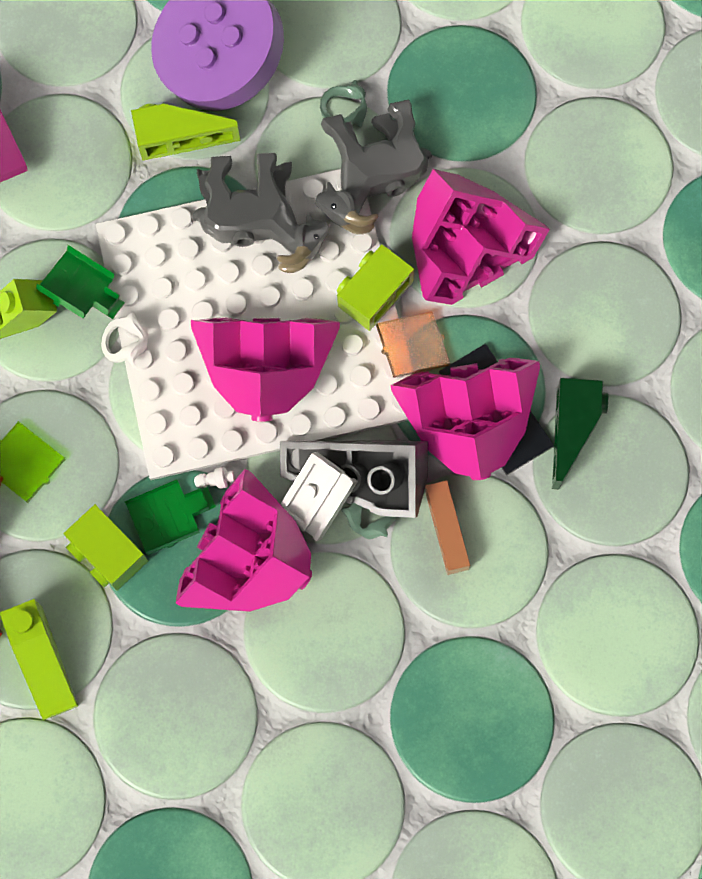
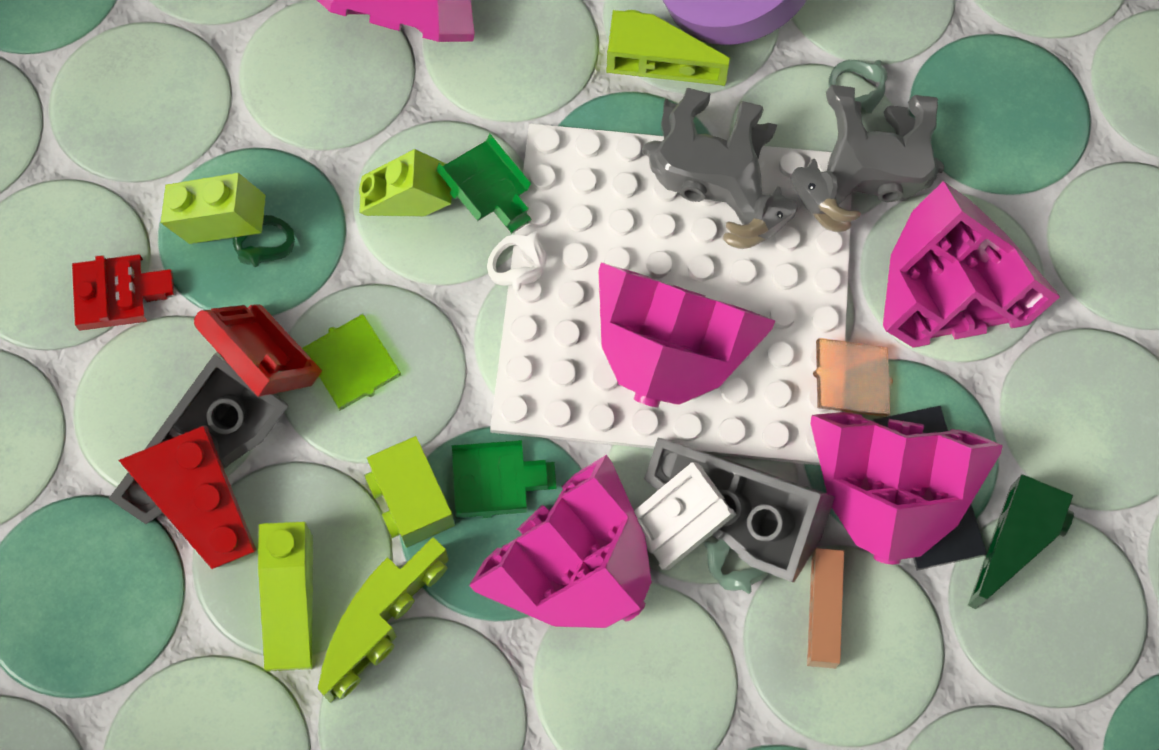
camera: 15 degrees right, 5 degrees down
white piece [194,467,236,489] -> none
lime brick [337,244,414,331] -> none
none -> lime slope [318,537,449,703]

